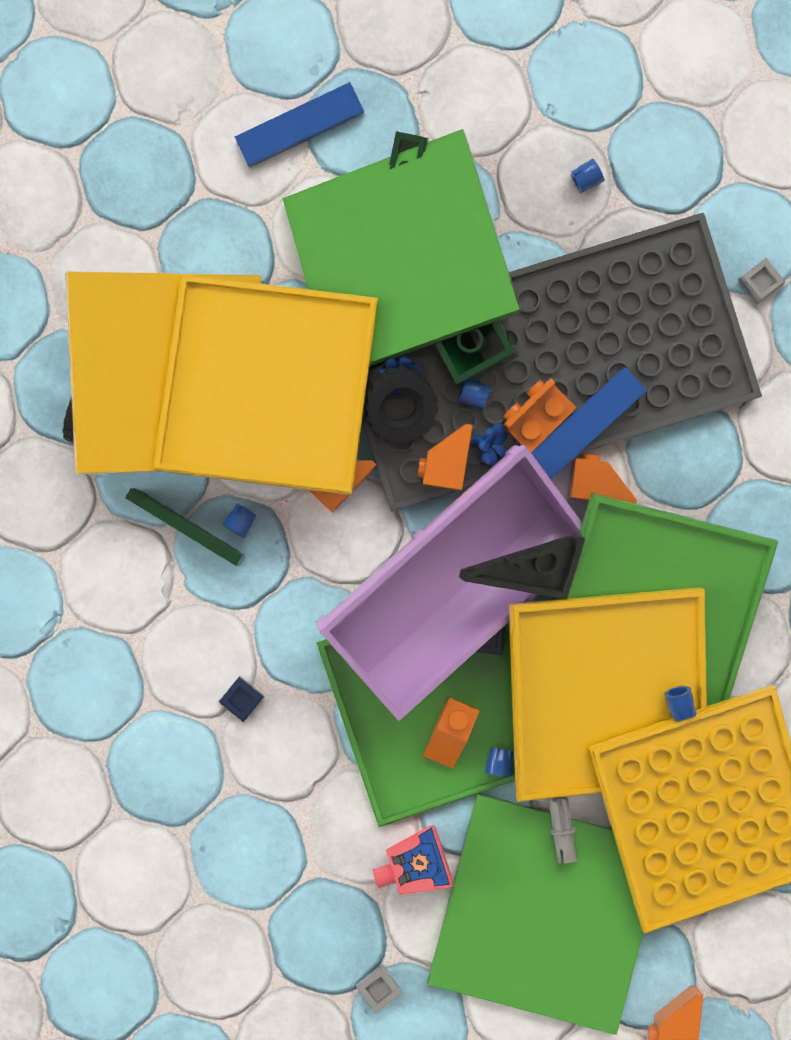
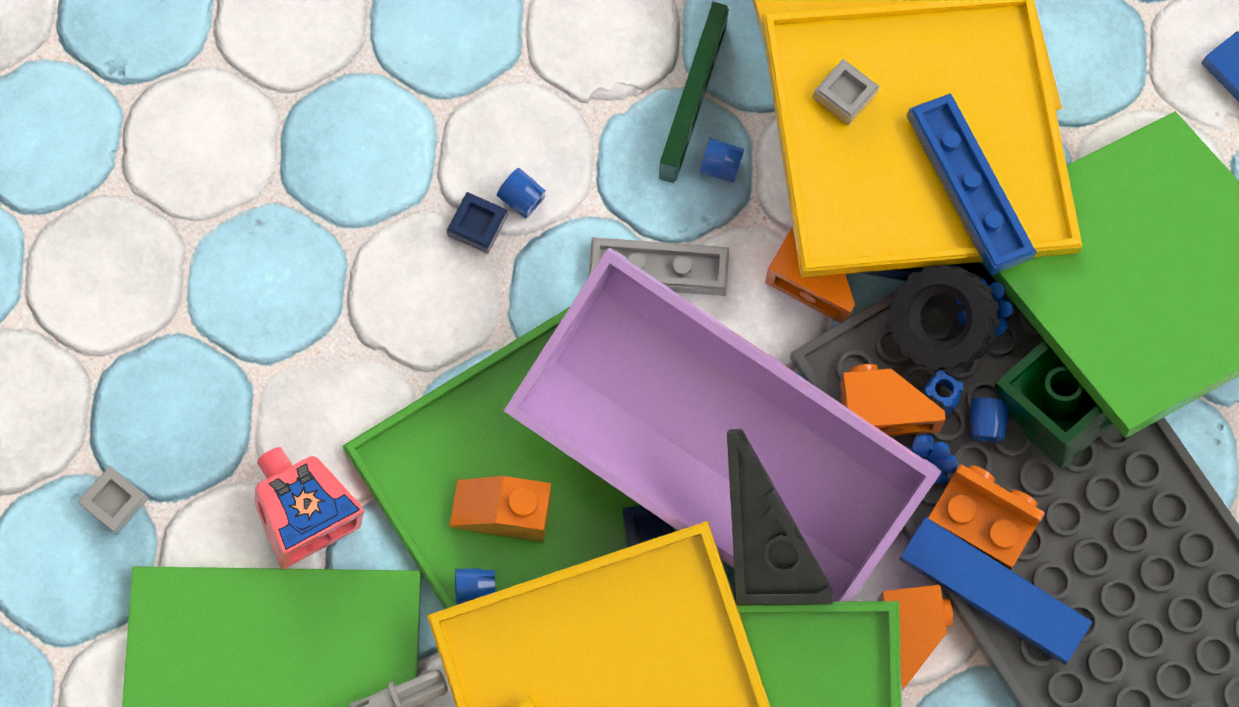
camera: 75 degrees right, 15 degrees down
none -> blue hose [496,168,546,219]
none -> light grey tile [588,237,729,296]
none -> light grey tile [812,59,880,125]
none -> blue tile [907,93,1037,275]
none -> blue hose [921,370,963,416]

